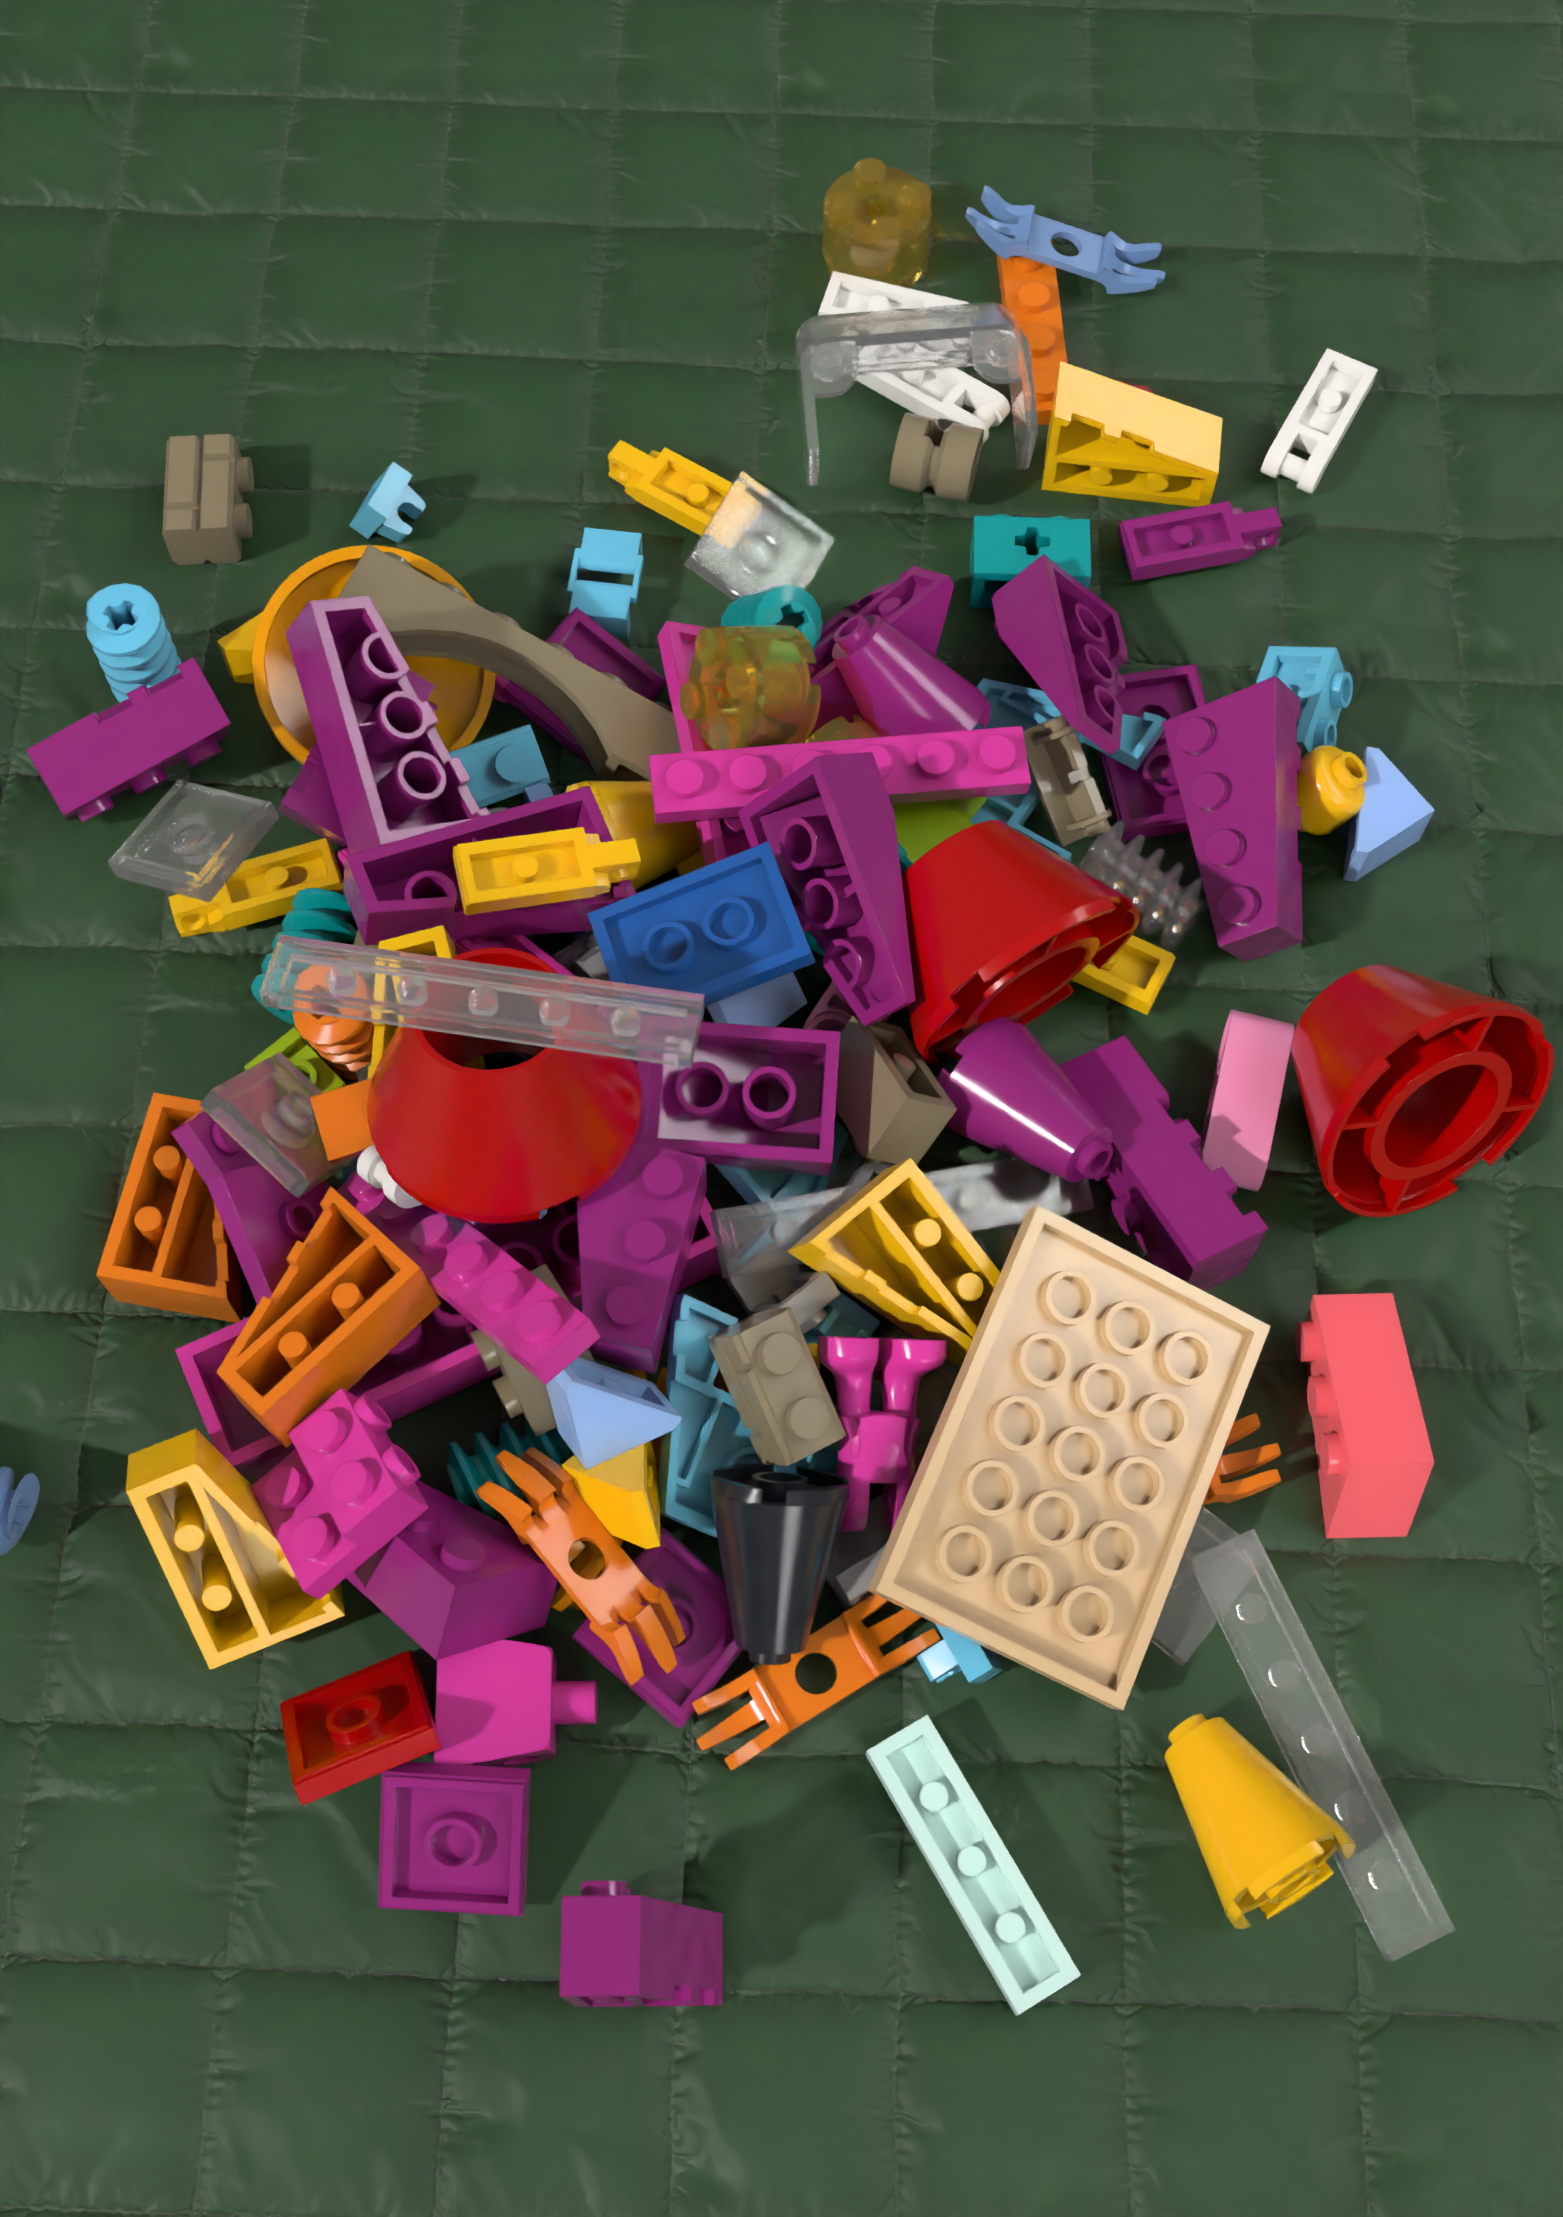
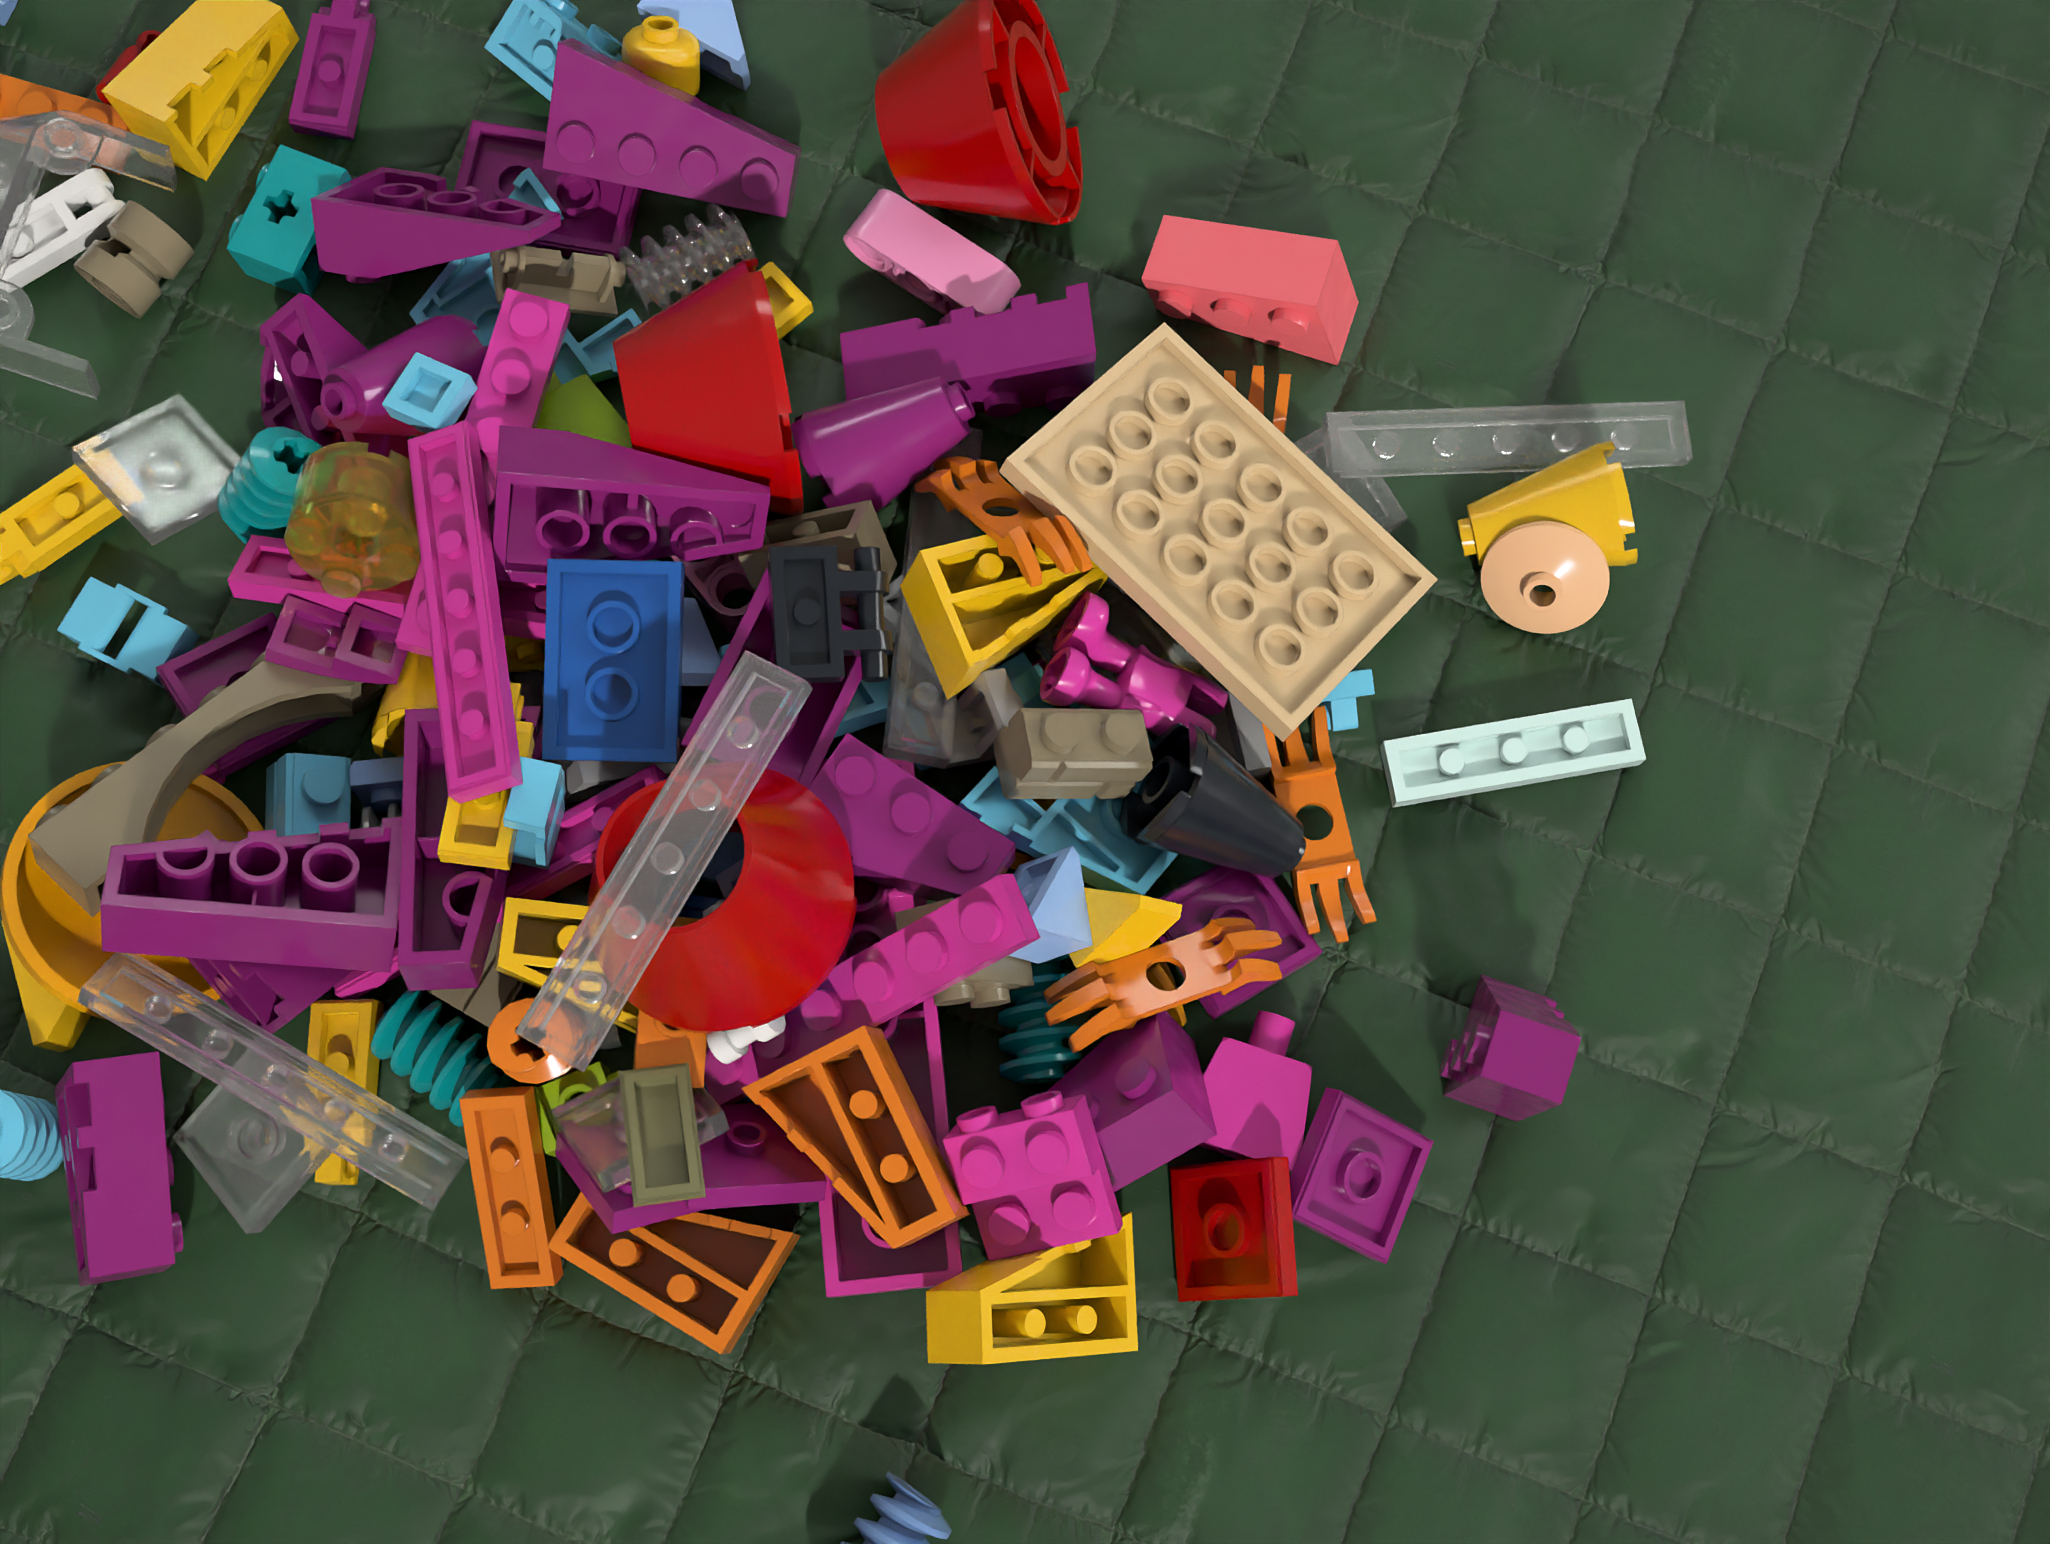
camera: 70 degrees left, 10 degrees up
none -> clear tile [77,952,469,1211]
none -> magenta slope [265,595,409,684]
none -> medium azure tile [382,352,478,434]
none -> dark pink tile [407,420,523,804]
none -> orange plate [459,1086,564,1289]
none -> medium azure piece [503,756,566,870]
none -> olive tile [618,1063,706,1207]
none -> black plate [767,545,893,684]
none -> orange piece [915,456,1092,587]
none -> light nougat dish [1481,521,1610,634]

